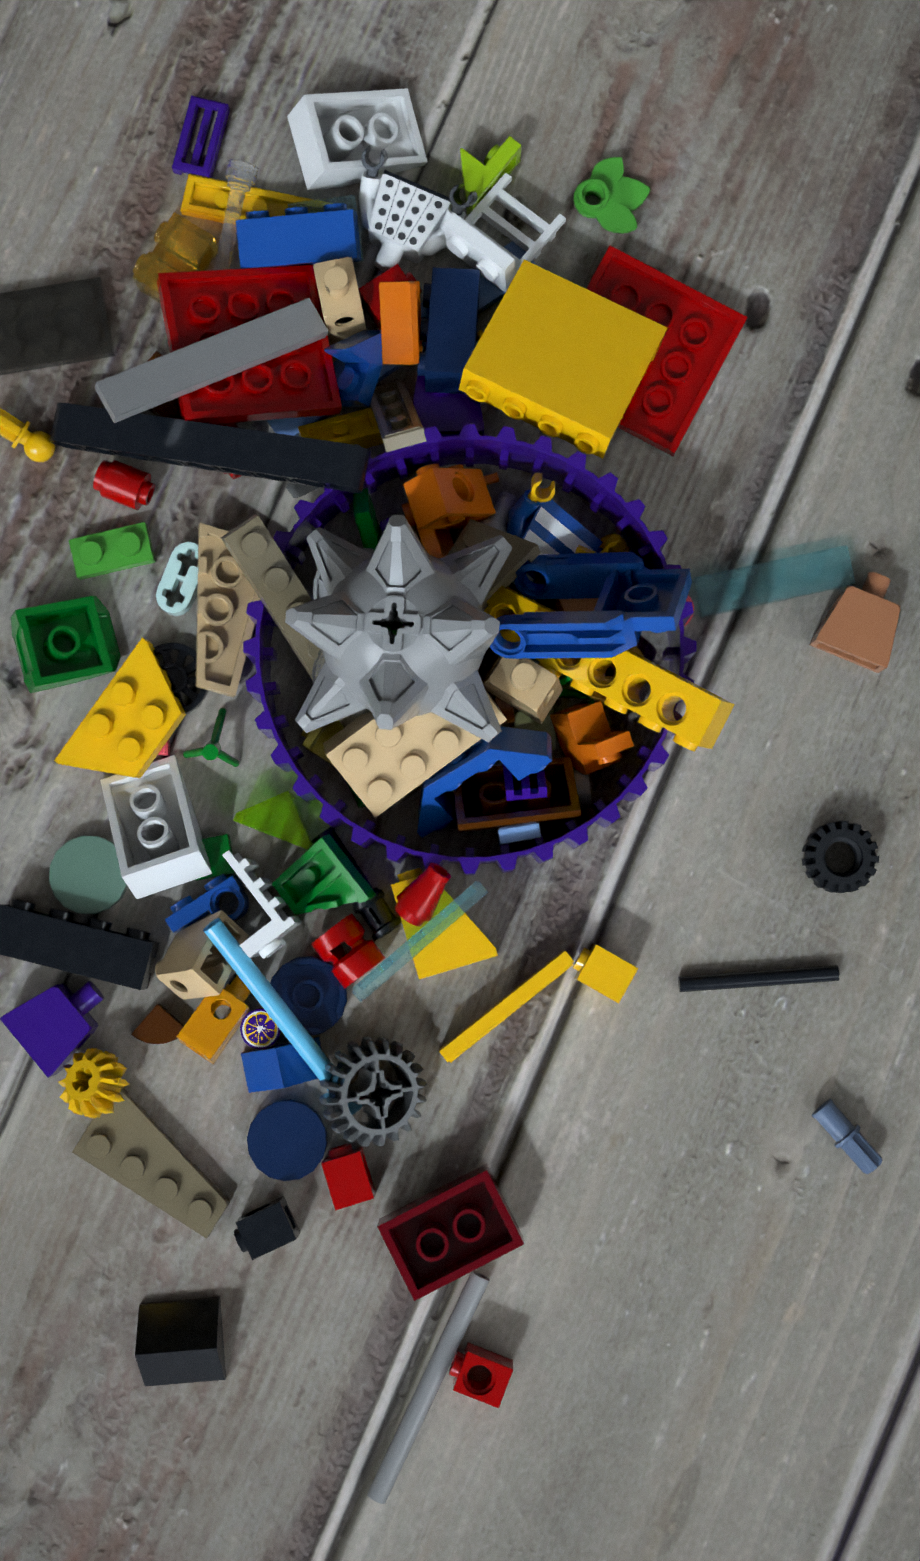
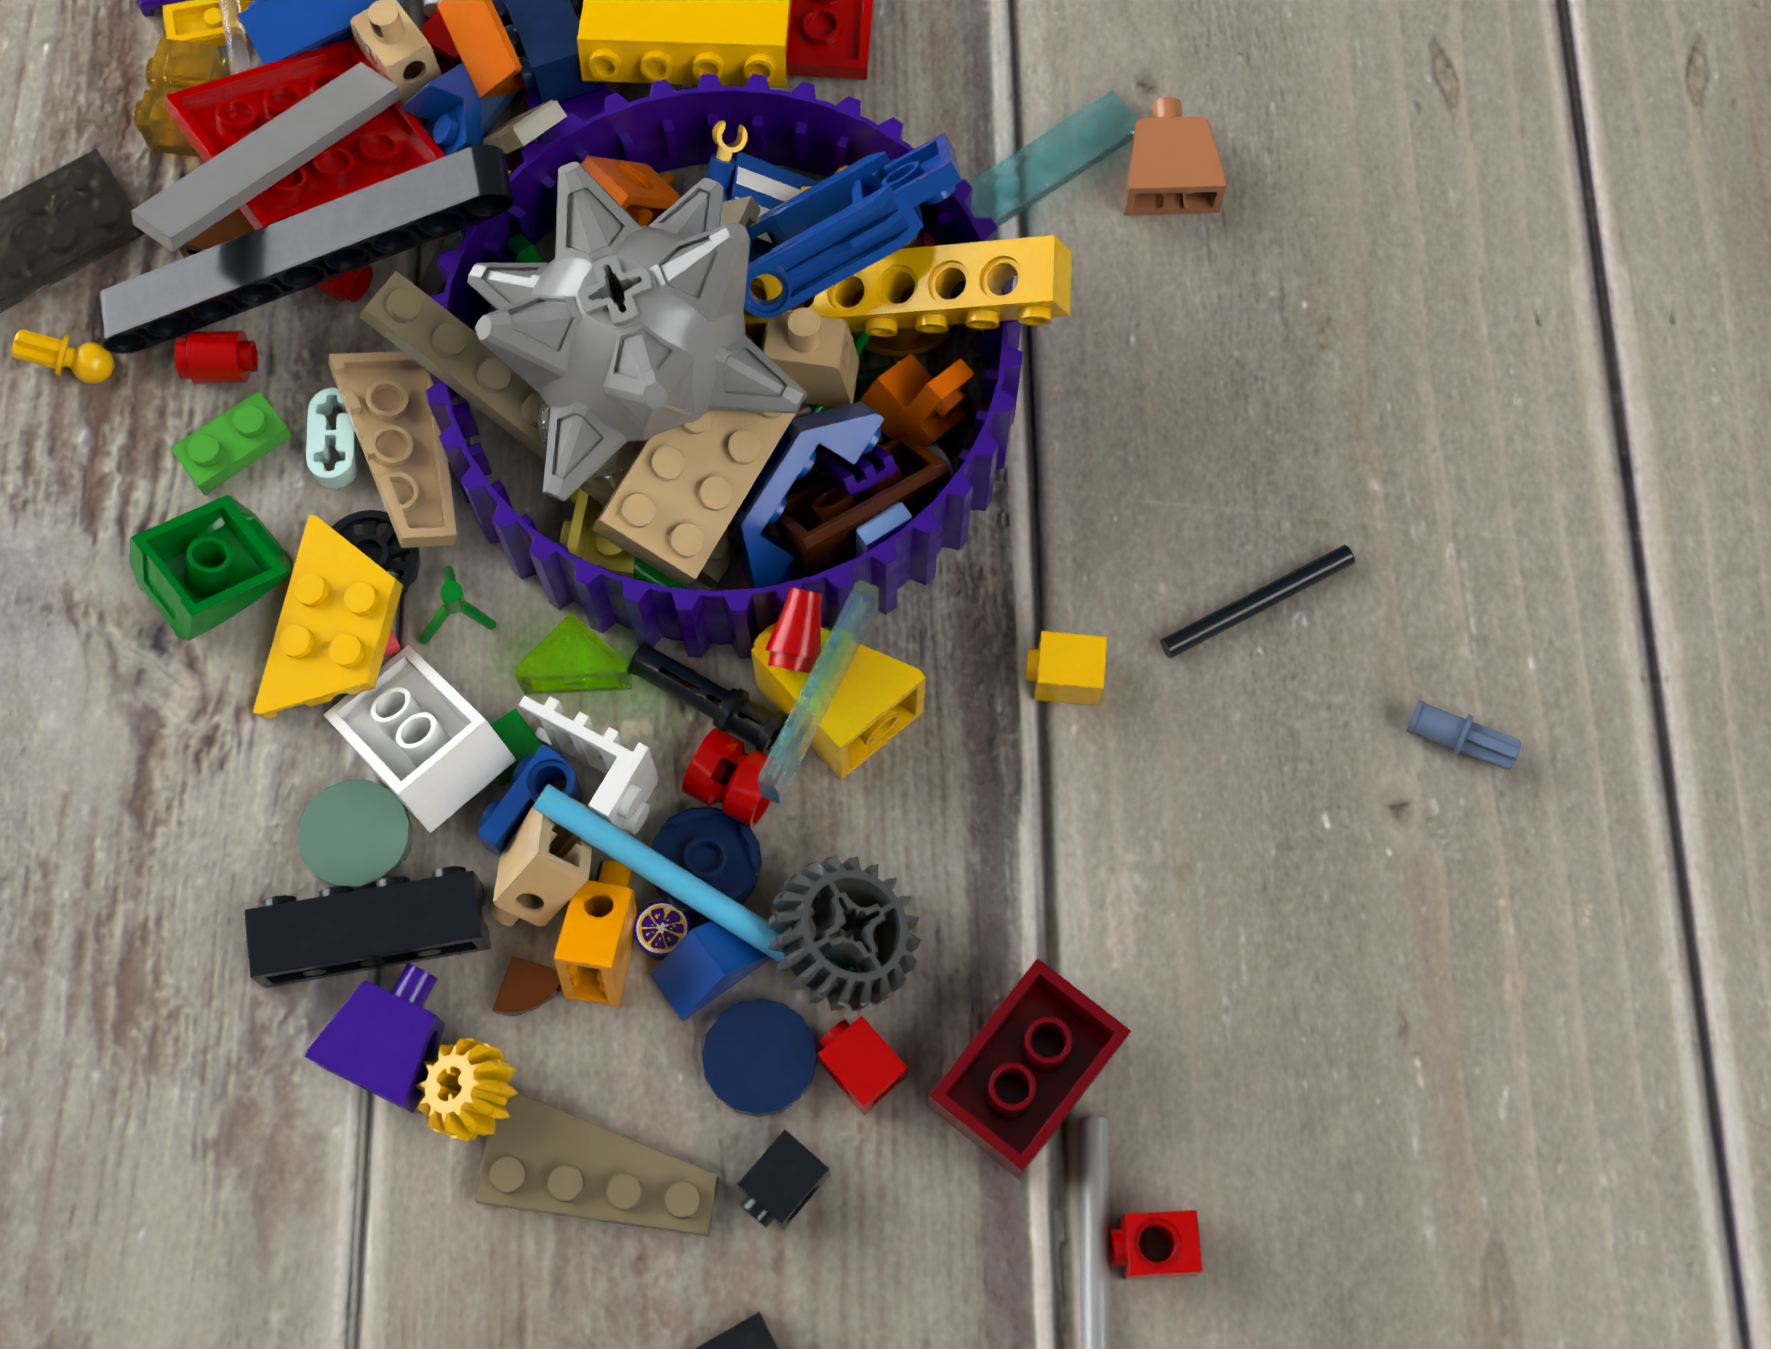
camera: 30 degrees left, 15 degrees down
green wing [272,834,376,915] -> none
yellow tile [439,950,574,1063] -> none
black tyre [802,821,879,893] -> none

